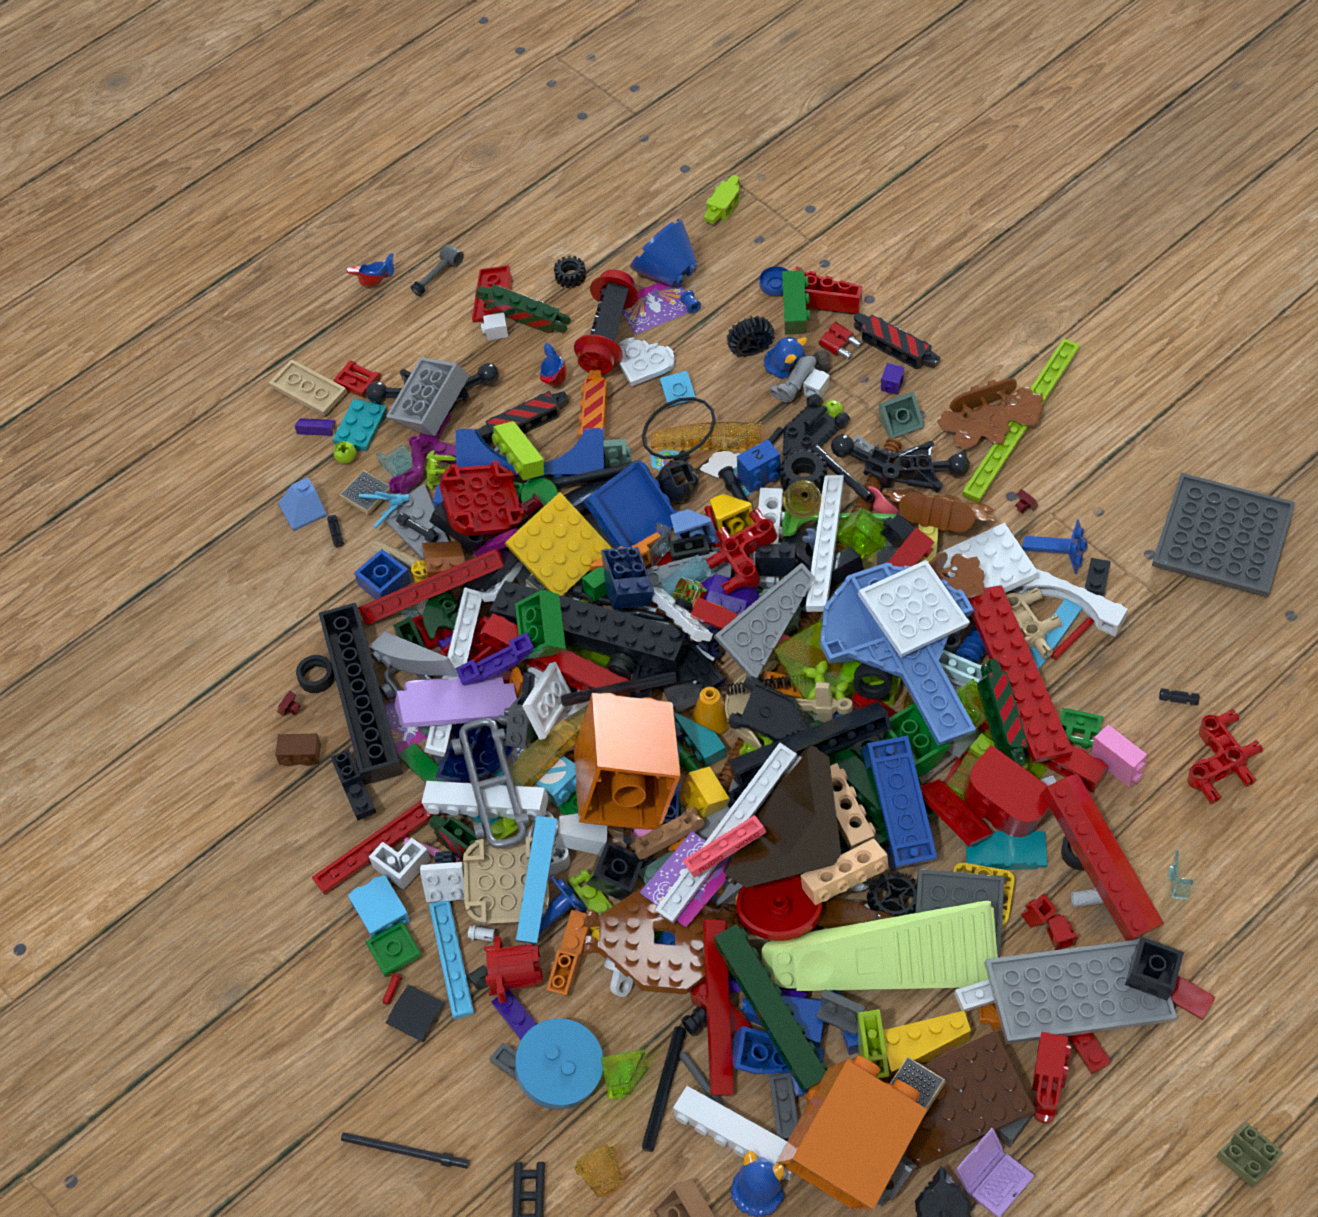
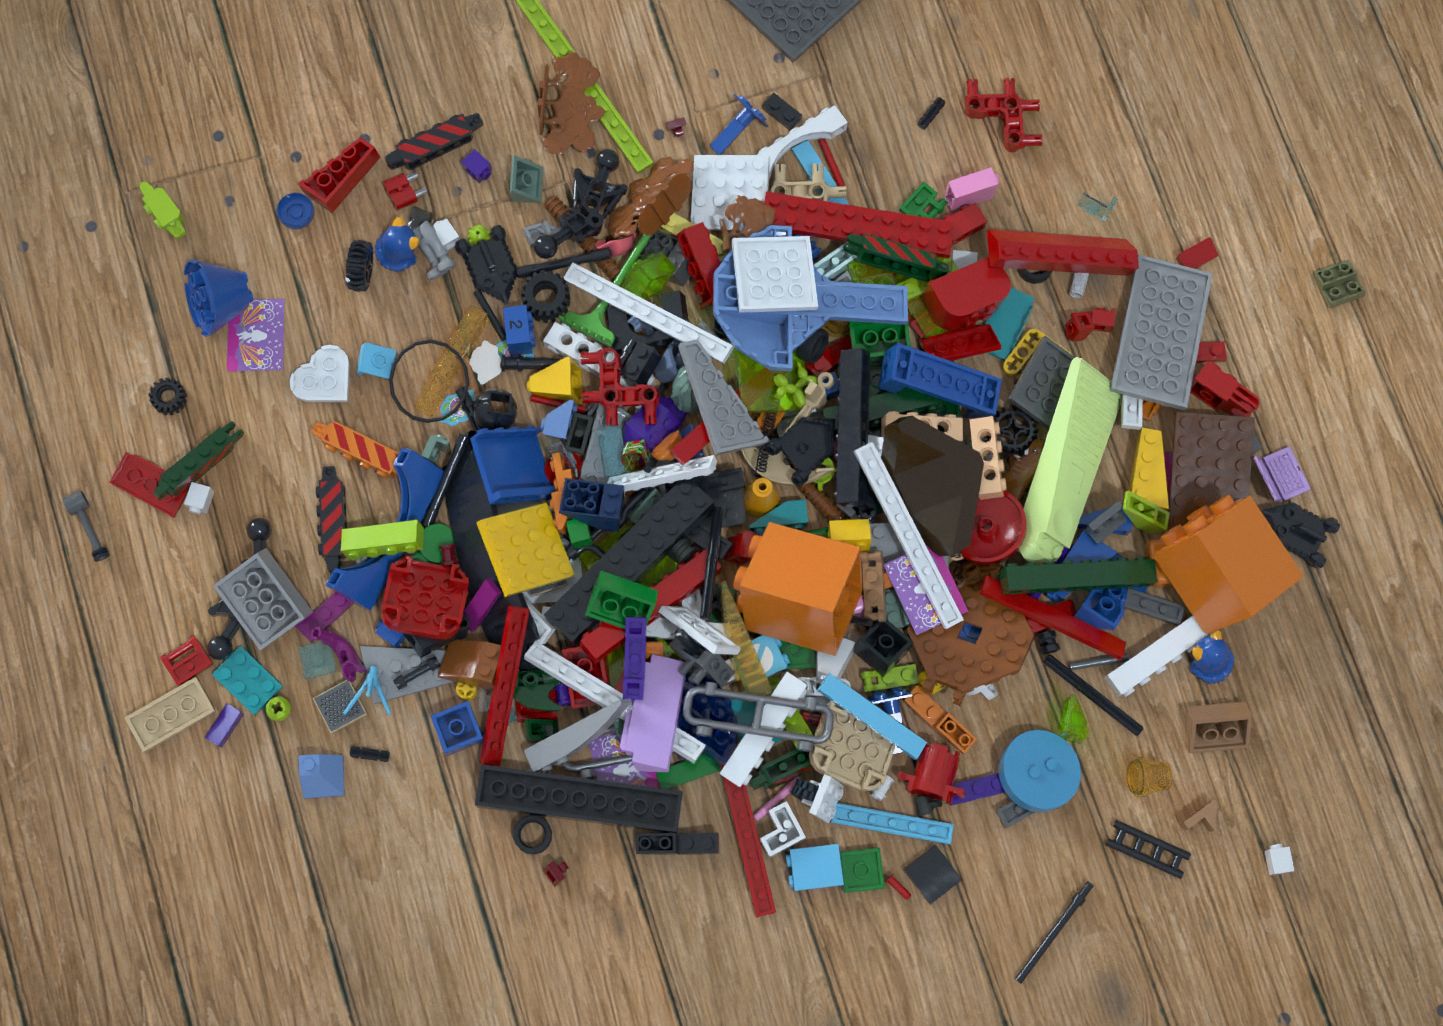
camera: 75 degrees left, 20 degrees up
reddish brown brick [275,733,321,766] -> none
hair [347,253,394,287] -> none
tan axle [371,540,420,568] -> none
lime piece [425,450,456,490] -> none
blue hair [540,343,567,386] -> none
red brick [574,269,639,375] -> none
blue bush [680,290,701,314] -> none
coral plate [683,815,766,878] -> none
green wedge [782,270,810,334] -> none
clear yellow piece [783,480,822,519] -> none
black brick [879,513,915,548] -> none
tile [890,1056,946,1116] -> none
black brick [1125,937,1184,1001] -> none

